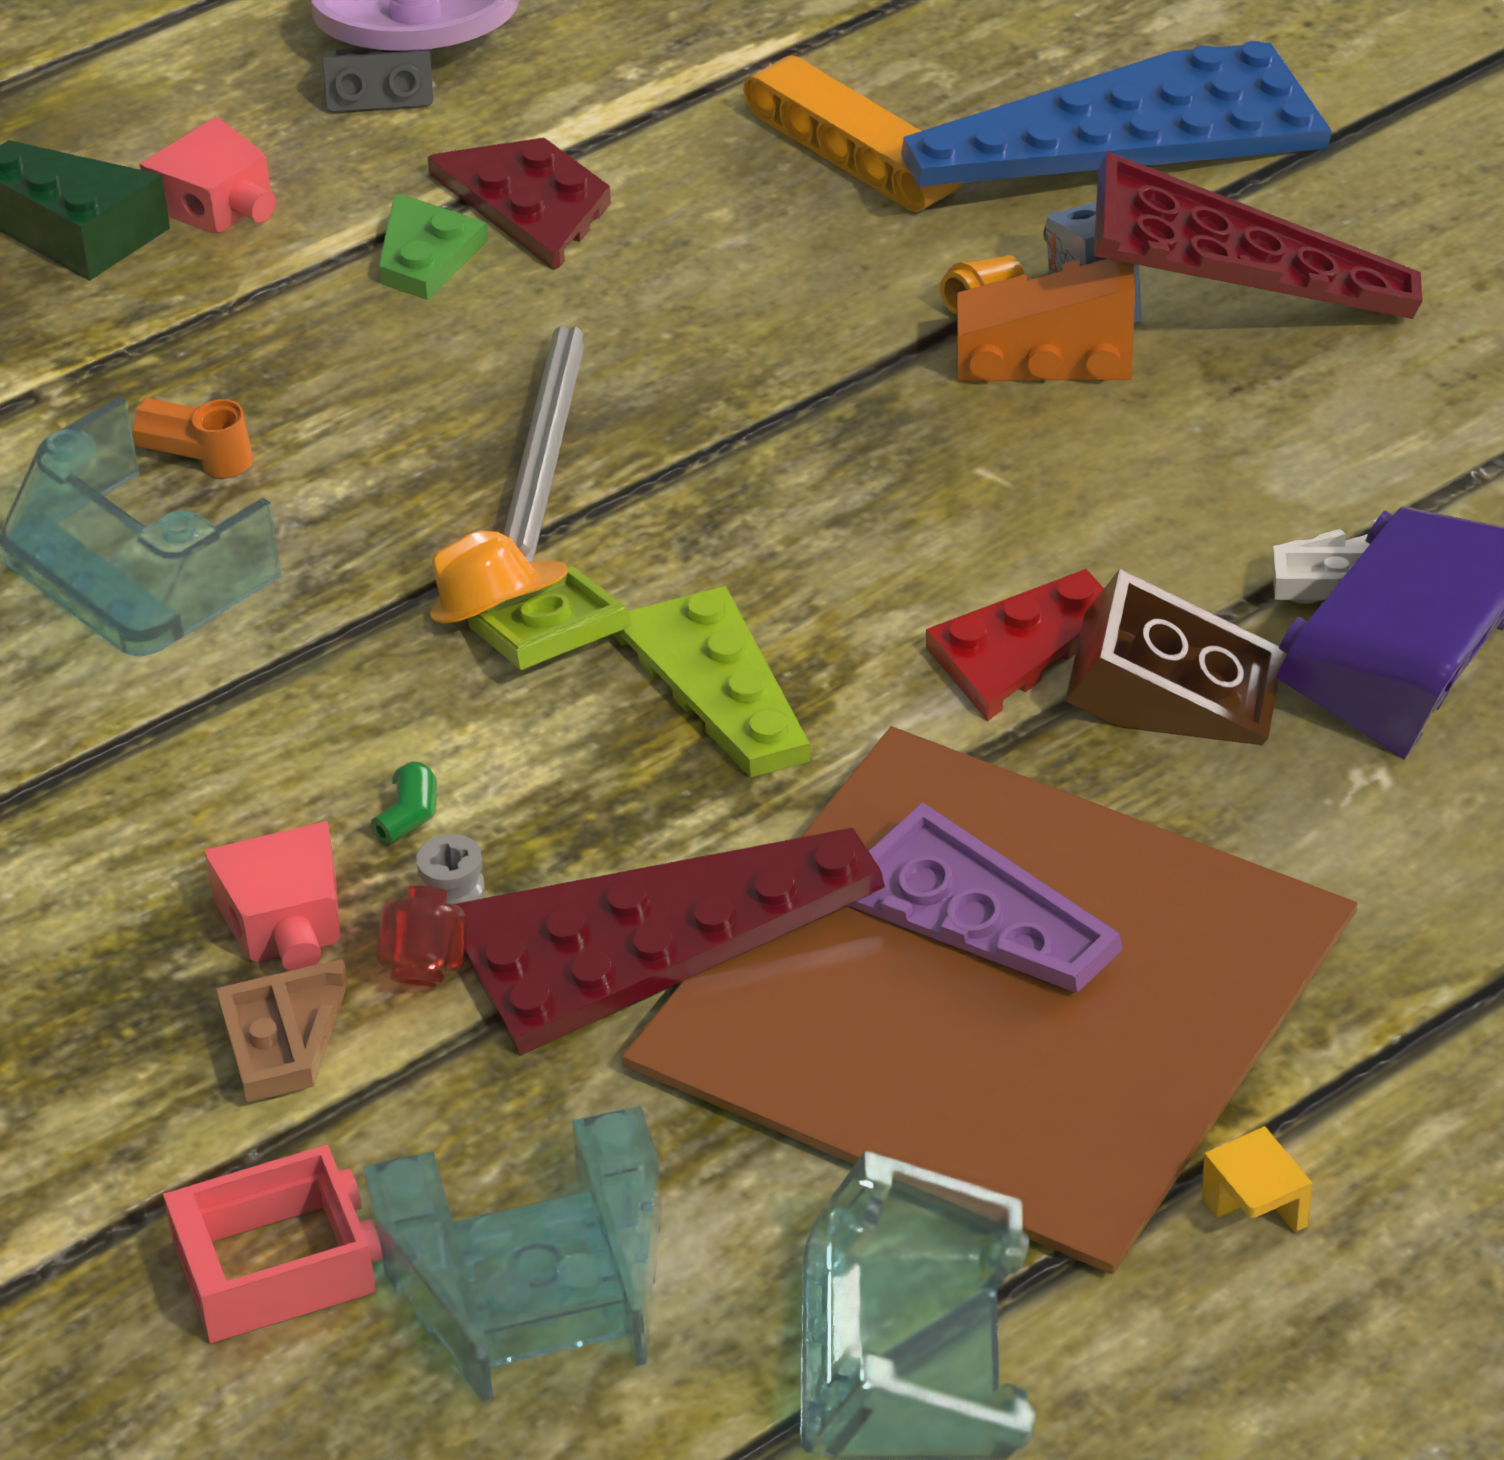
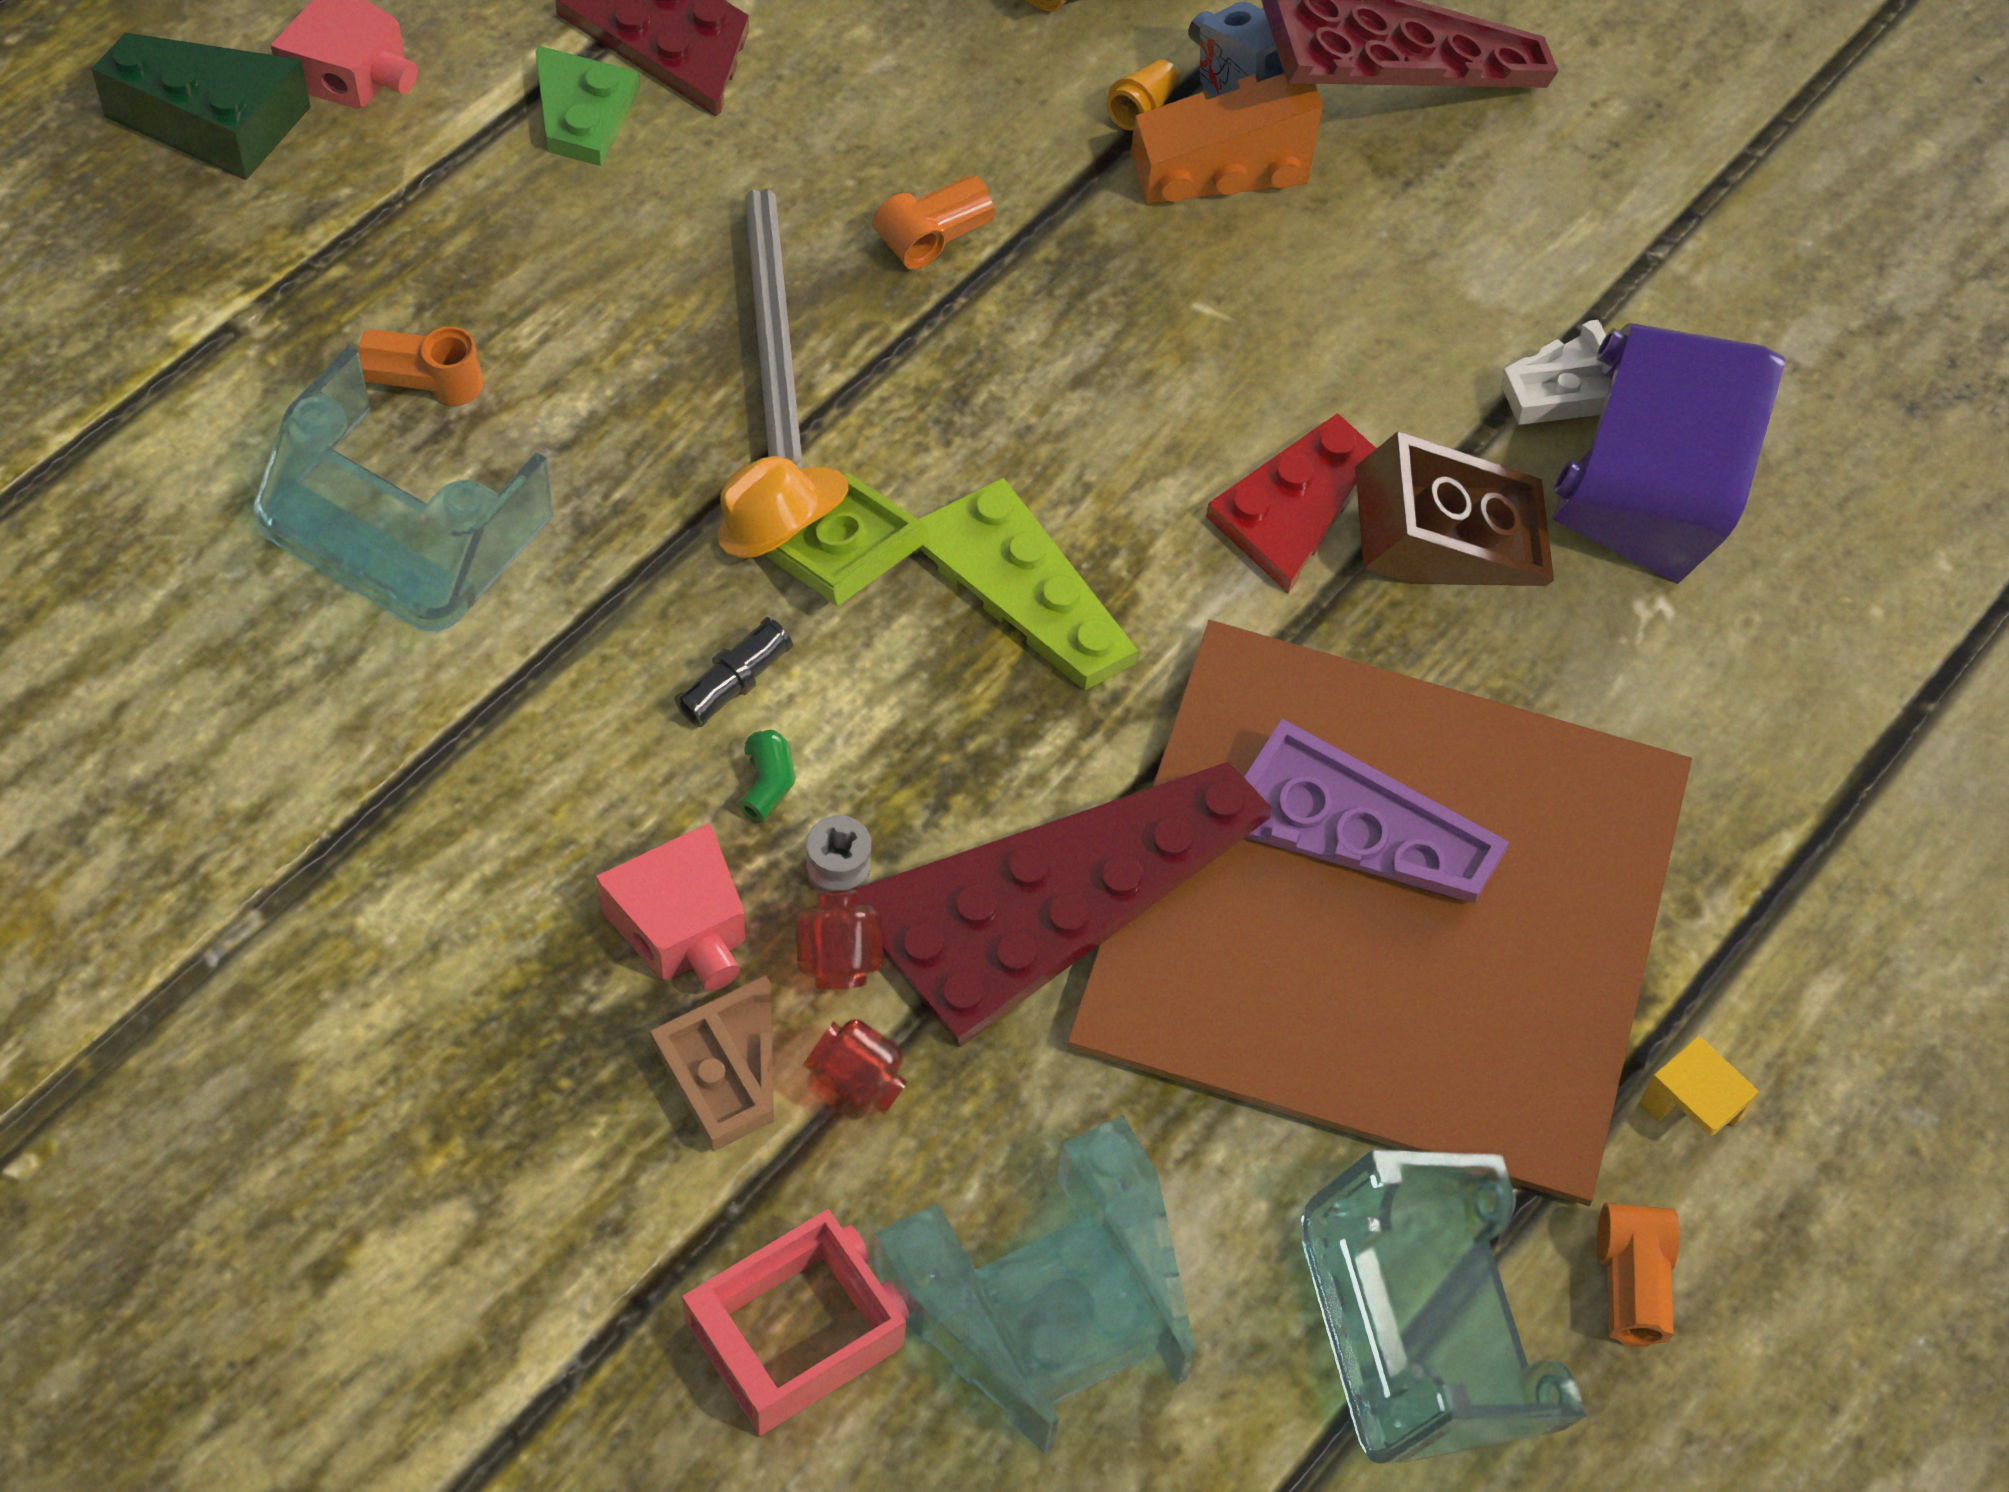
camera: 20 degrees left, 15 degrees up
none -> black pin [674,617,793,728]
none -> clear red head [802,1018,907,1121]
none -> orange piece [872,175,995,270]
none -> orange piece [1597,1202,1680,1347]

